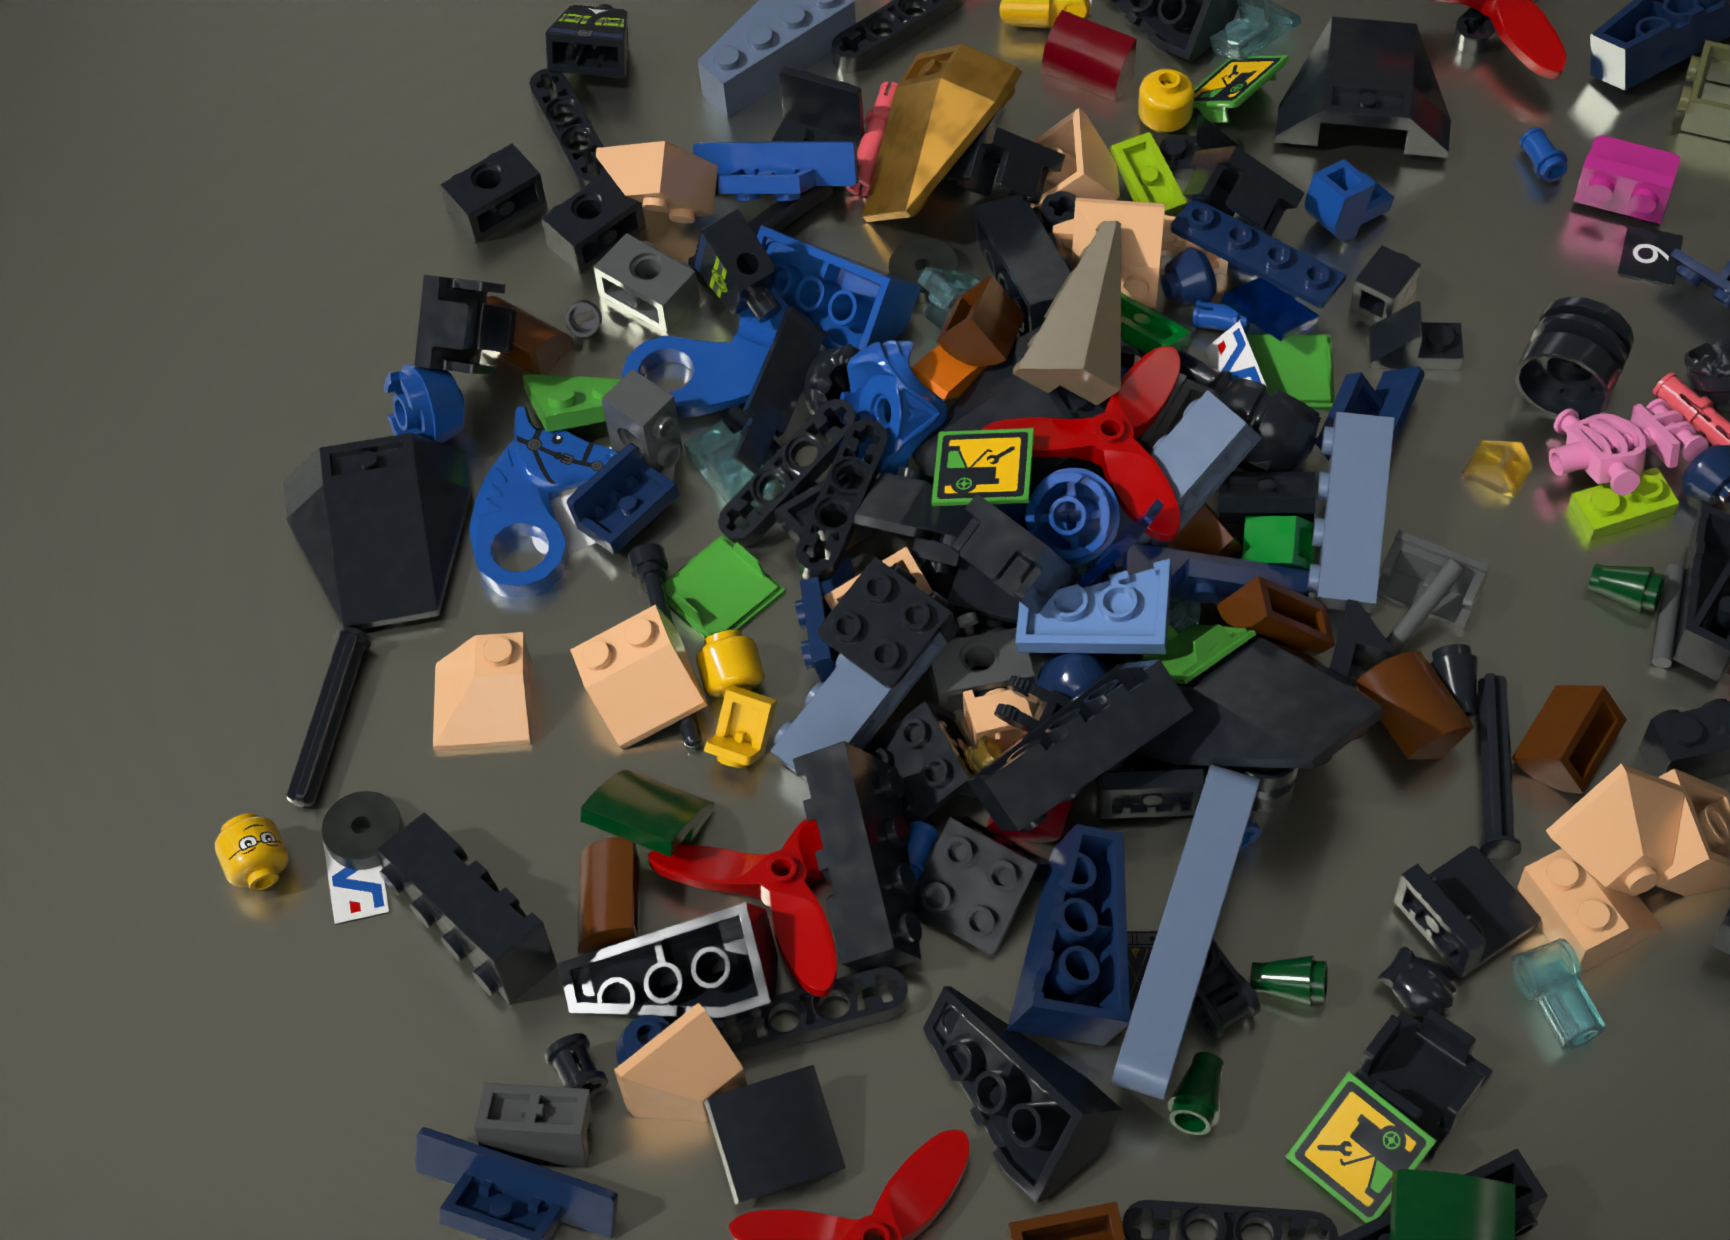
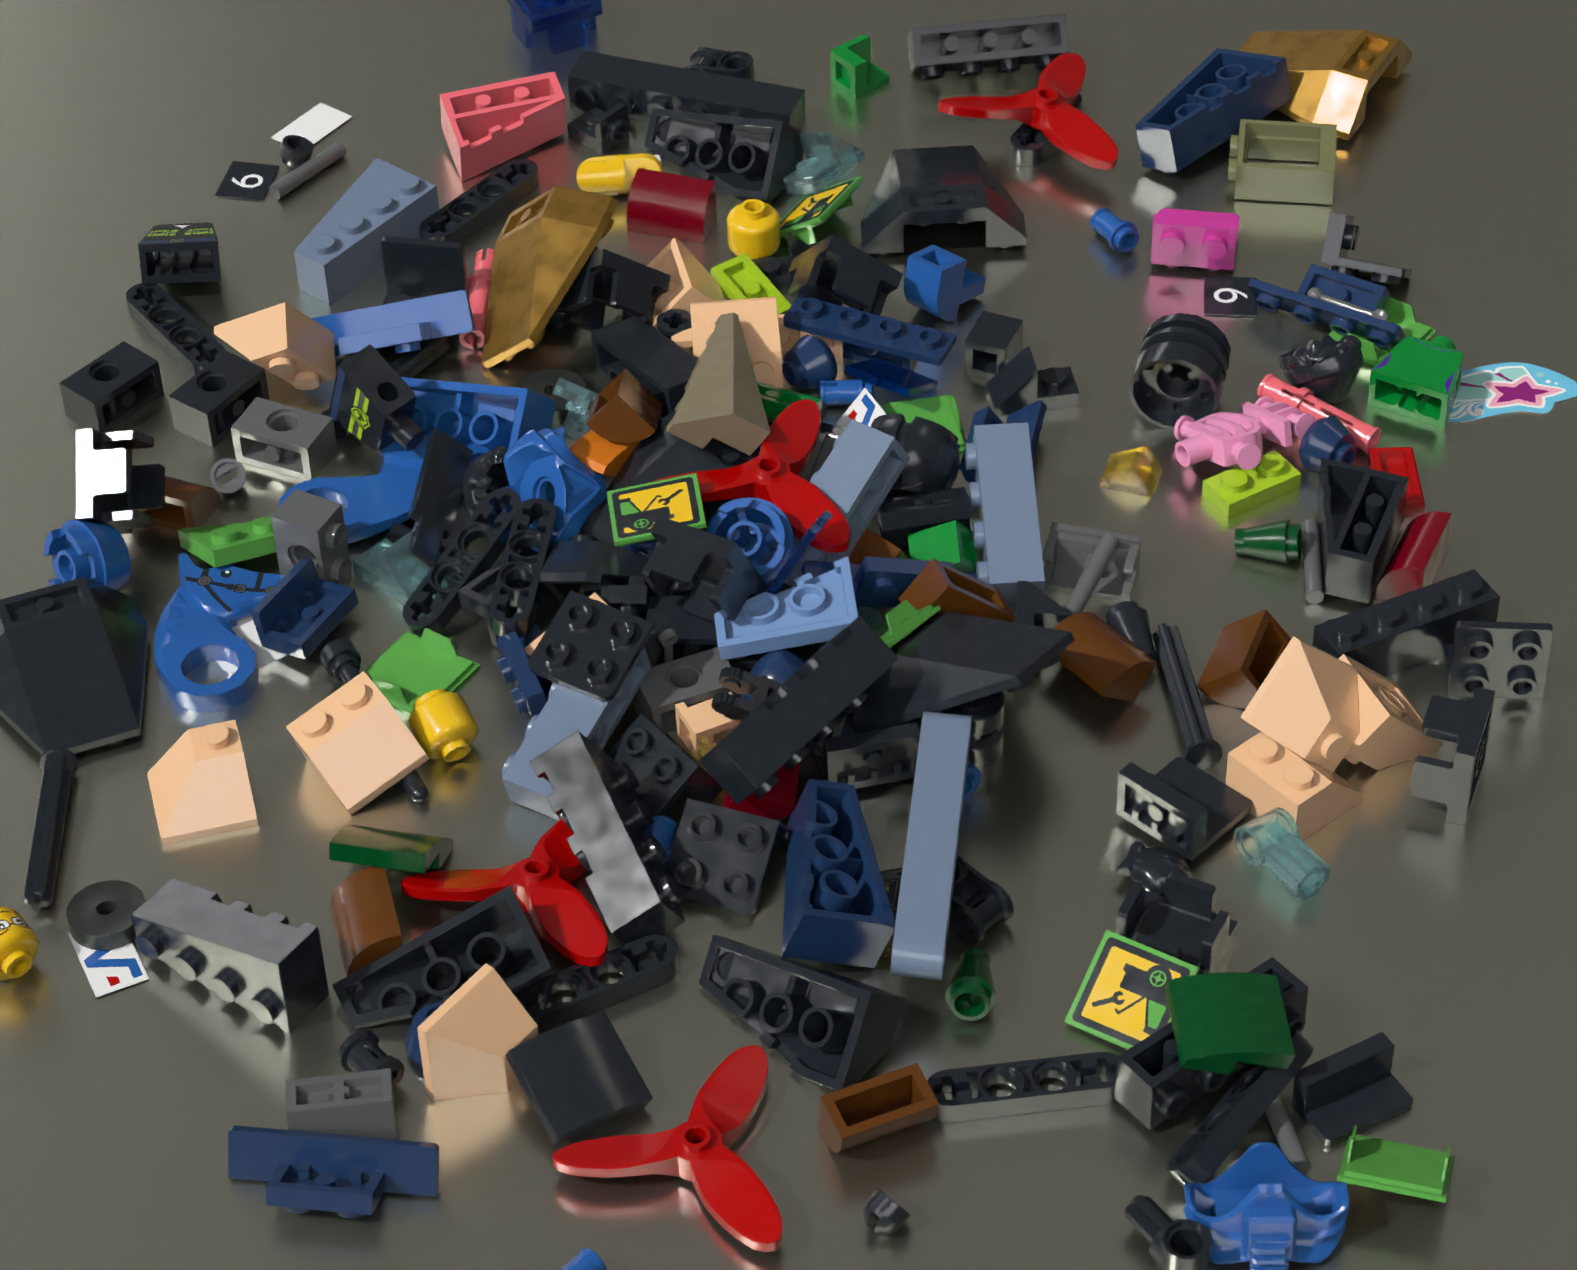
camera: 15 degrees left, 15 degrees down
yellow bracket [704,685,778,768] -> none
dark green cone [1250,955,1328,1008] -> none

